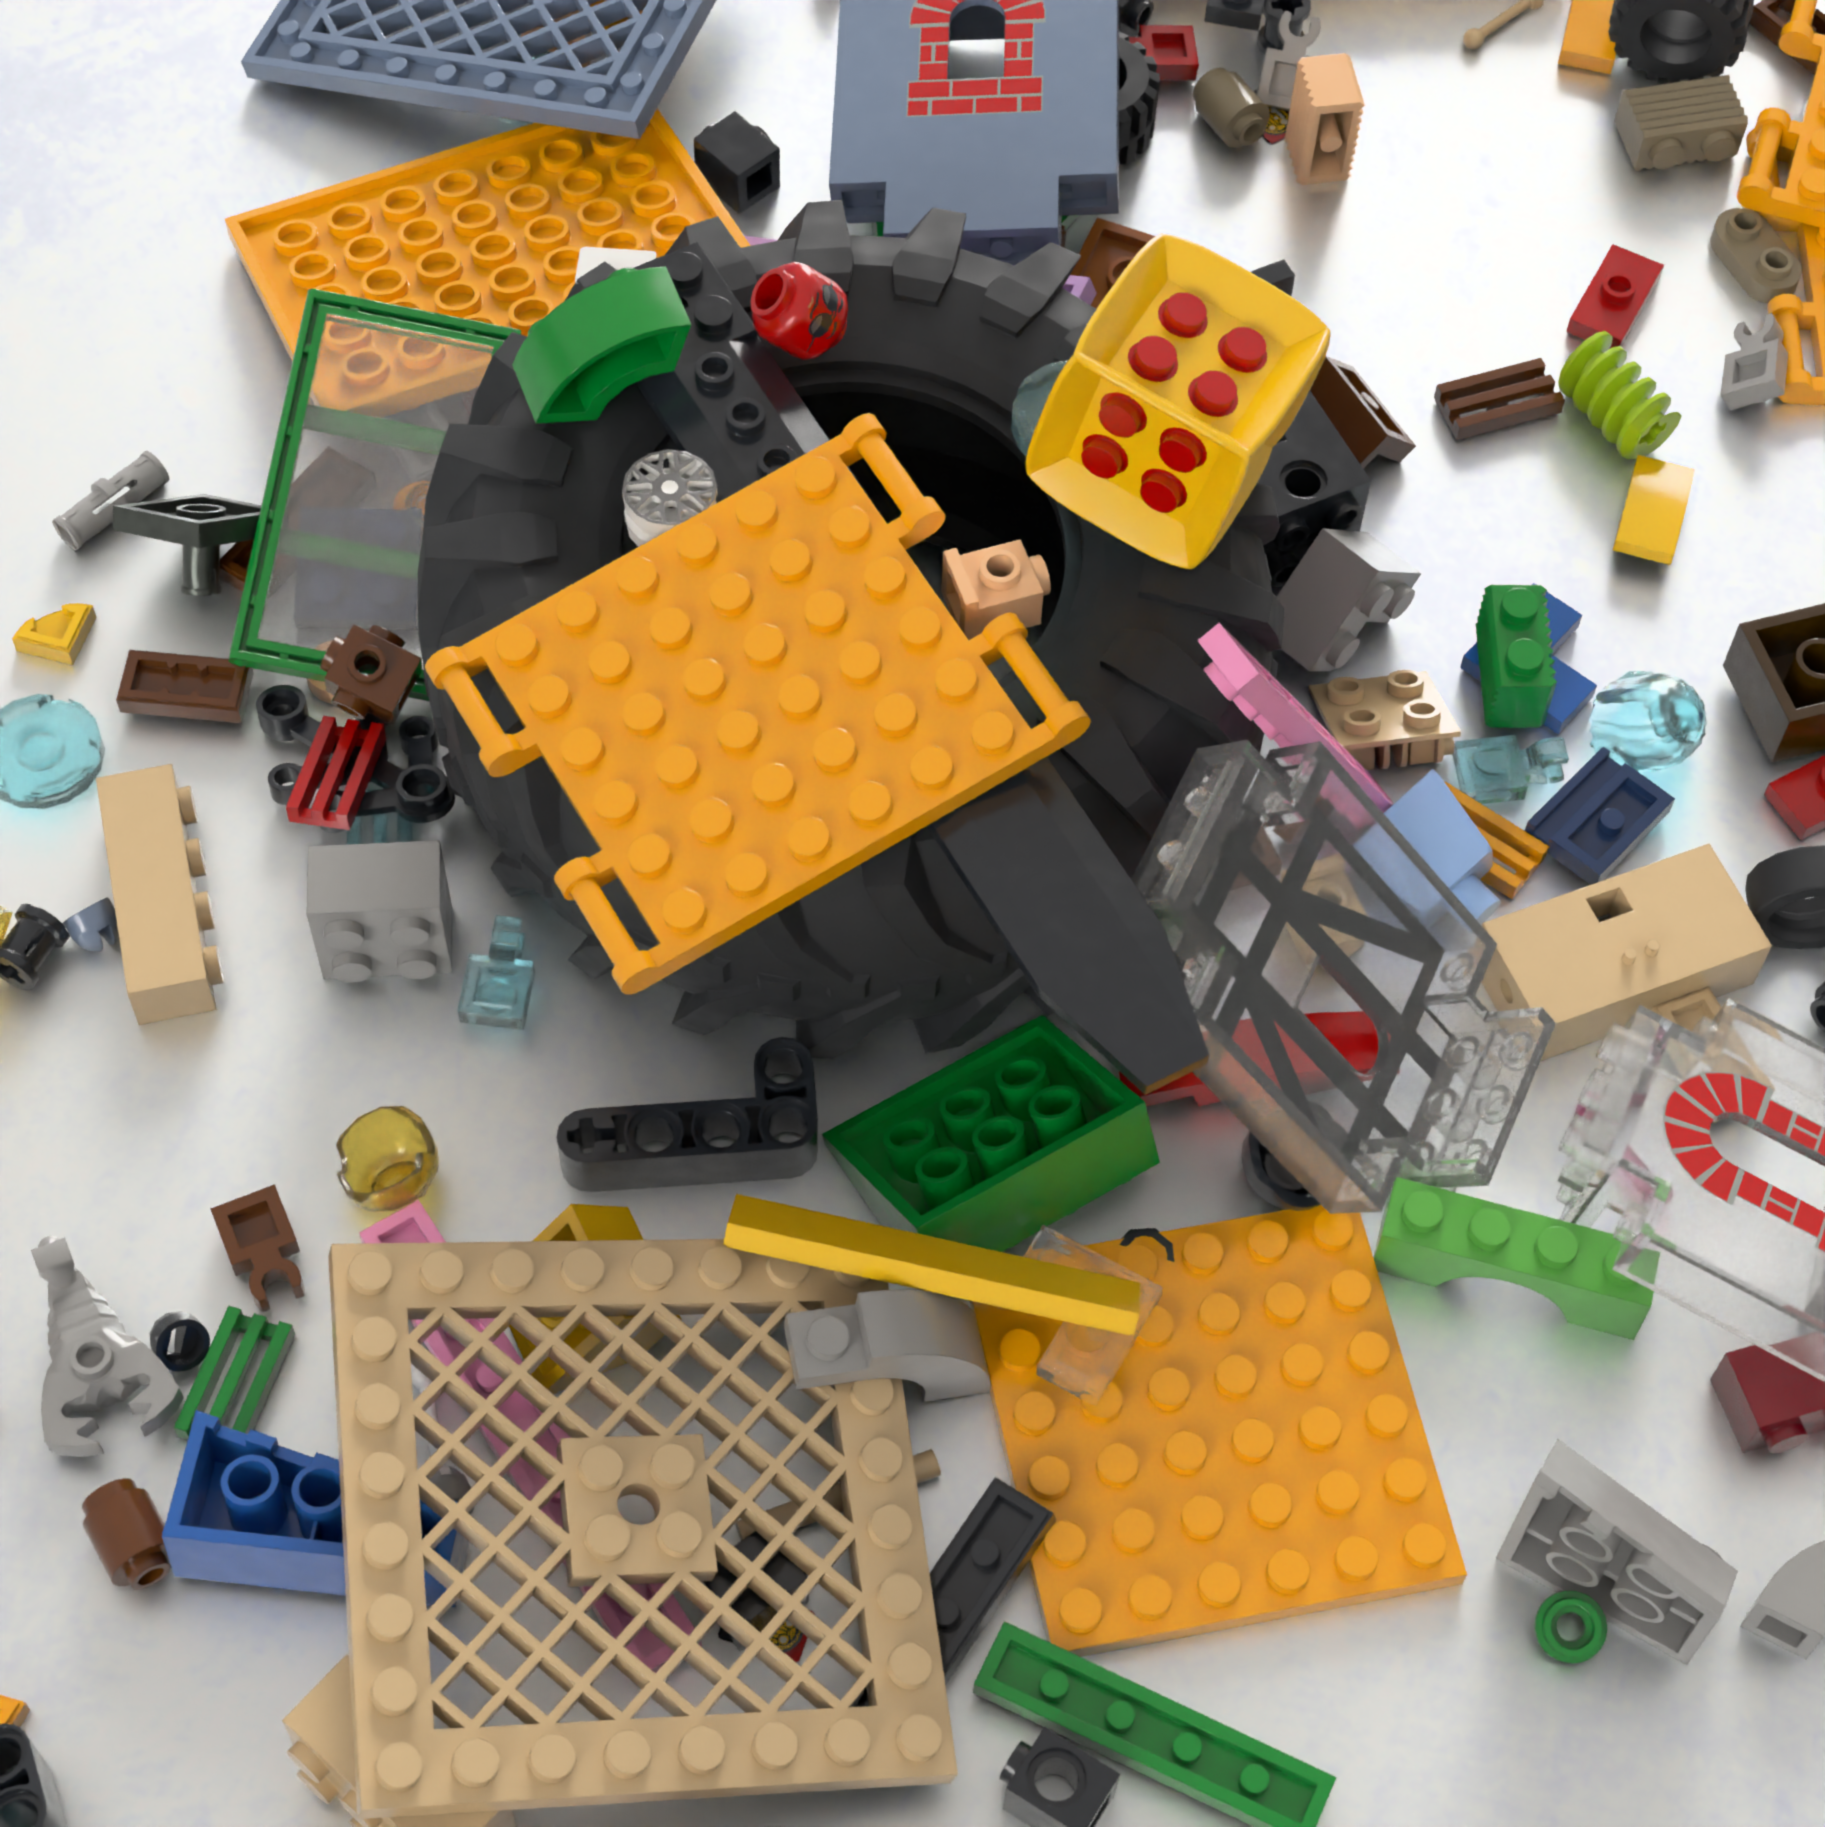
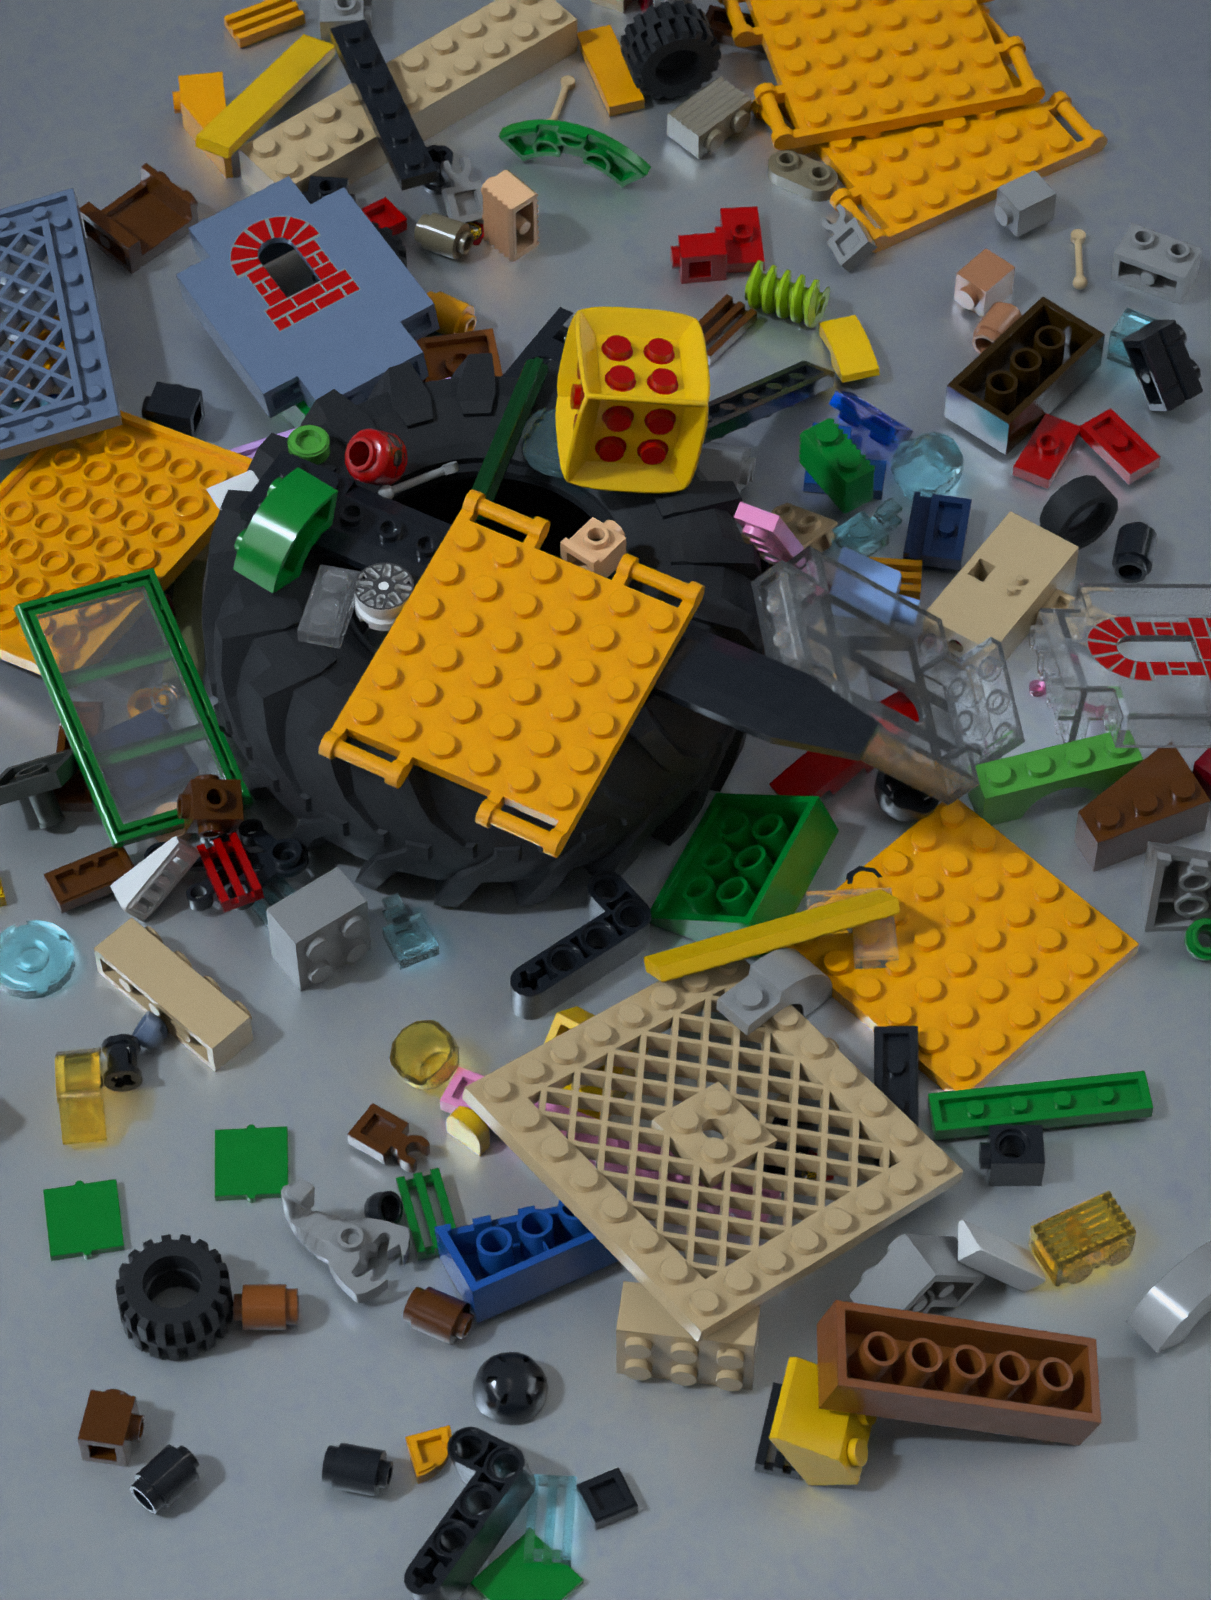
camera: 30 degrees left, 5 degrees down
none -> white slope [110,836,201,922]
none -> green piece [215,1124,289,1203]
none -> bright green tile [287,425,330,465]
none -> clear plate [297,564,363,649]
none -> light grey hinge [378,461,460,499]
none -> light orange brick [426,291,477,335]
none -> dark green axle [472,357,549,522]
none -> black helmet [472,1352,548,1425]
none -> green tile [498,119,651,188]
none -> red brick [670,226,727,284]
none -> black plate [703,360,835,445]
none -> clear blue plate [829,390,913,447]
none -> reddish brown wedge [1074,739,1211,872]

